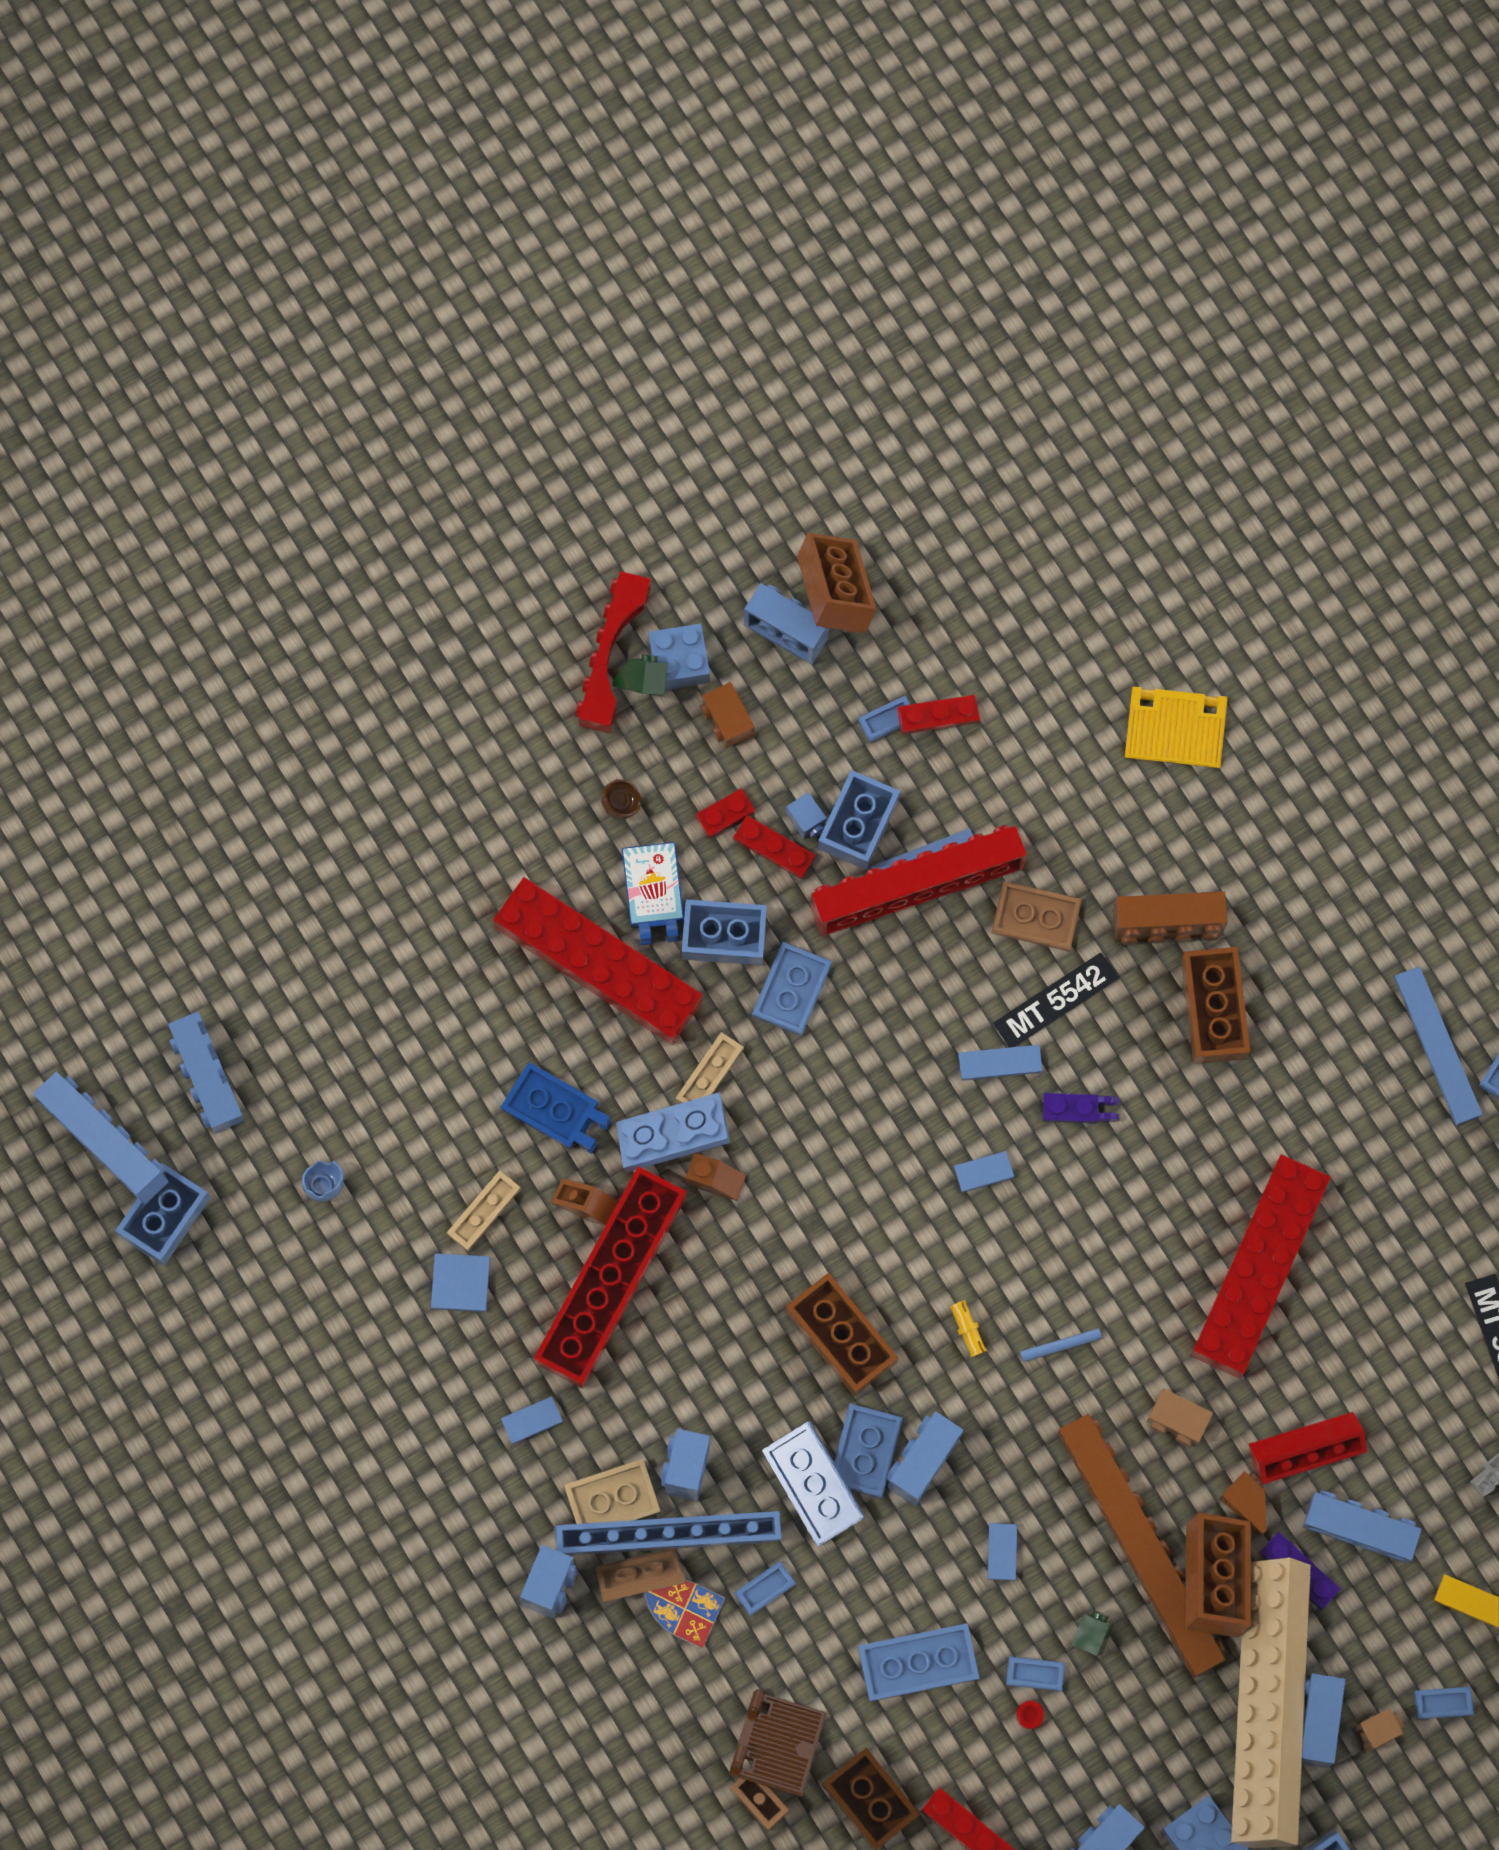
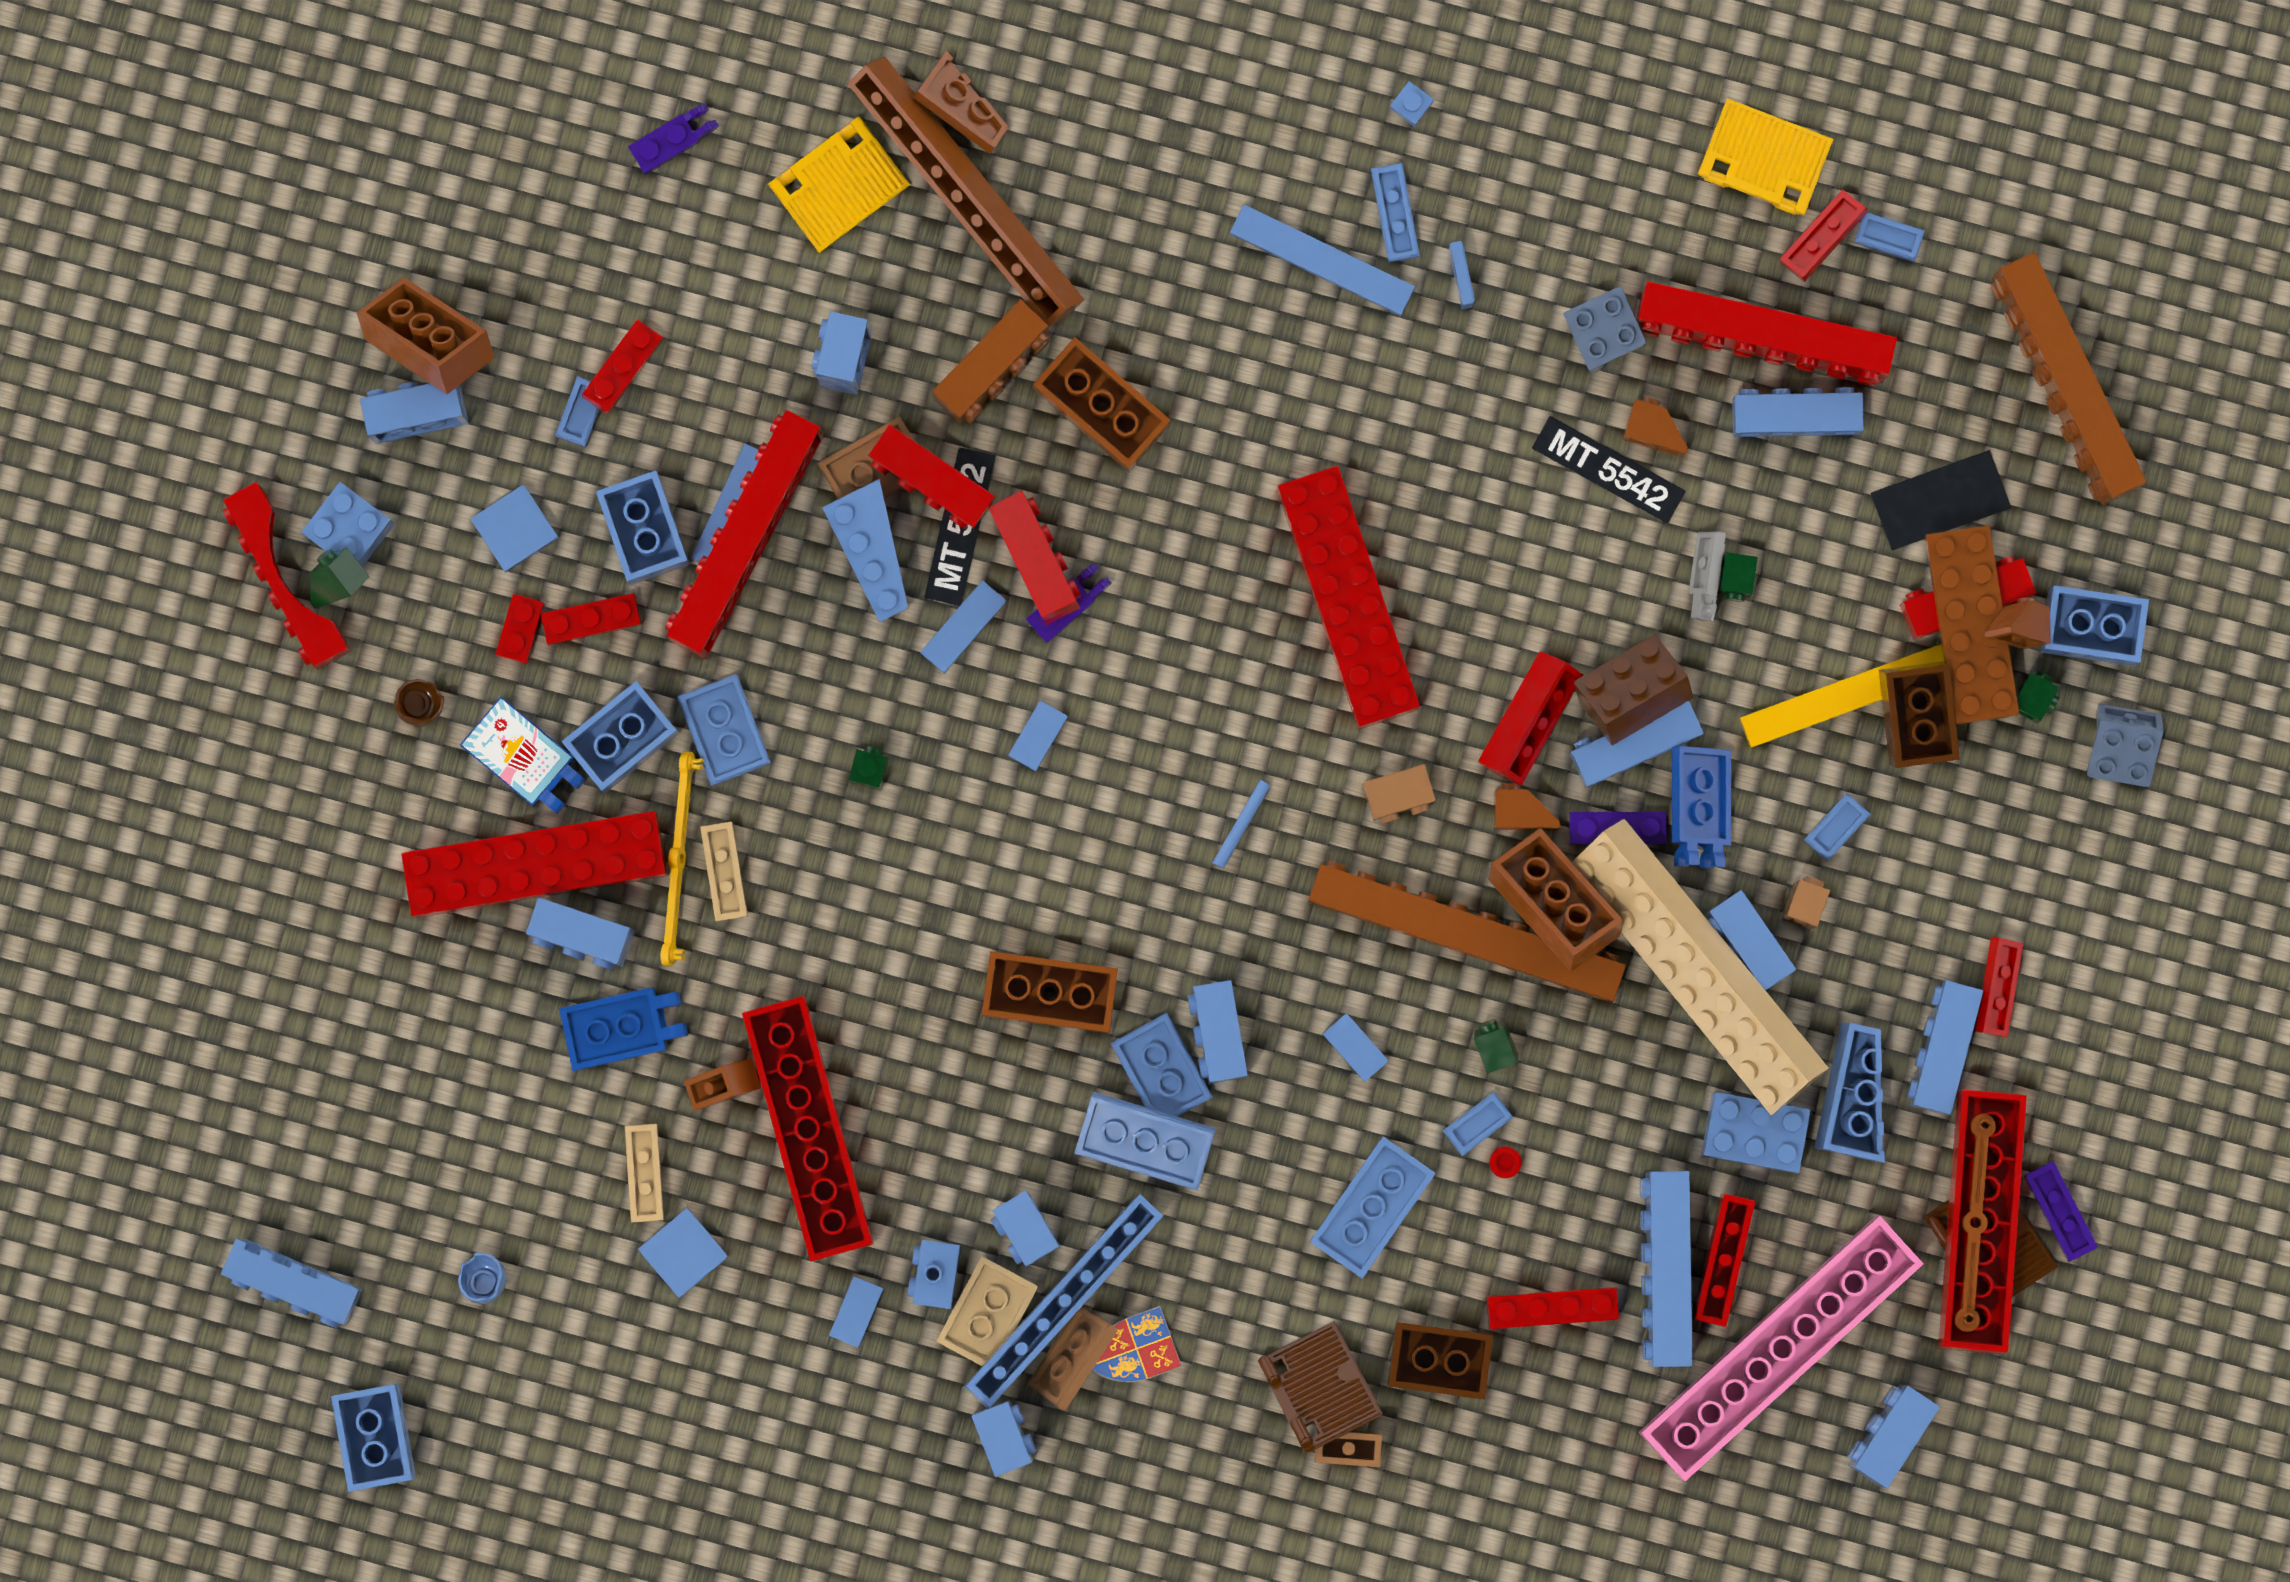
camera: 40 degrees left, 10 degrees up
medium blue brick [33,1071,169,1205] -> none
medium blue piece [616,1093,730,1172] -> none
dark orange slope [685,1153,746,1201] -> none
dark orange brick [700,682,755,748] -> none
medium blue tile [734,1561,796,1616] -> none
medium blue brick [786,792,827,839] -> none
yellow pin [950,1300,987,1358] -> none
none -> medium blue tile [470,484,559,573]
none -> medium blue brick [526,897,635,971]
none -> dark purple hinge [628,103,719,175]
none -> yellow piece [660,751,704,966]
none -> medium blue brick [812,311,872,395]
none -> medium blue wedge [822,479,908,622]
none -> dark orange brick [847,57,1084,327]
none -> dark green brick [848,746,889,791]
none -> red brick [868,424,996,529]
none -> medium blue brick [907,1240,961,1309]
none -> dark orange wing [913,50,1009,154]
none -> red brick [988,491,1082,625]
none -> reddish brown brick [1573,634,1694,746]
none -> blue tile [1672,746,1731,869]

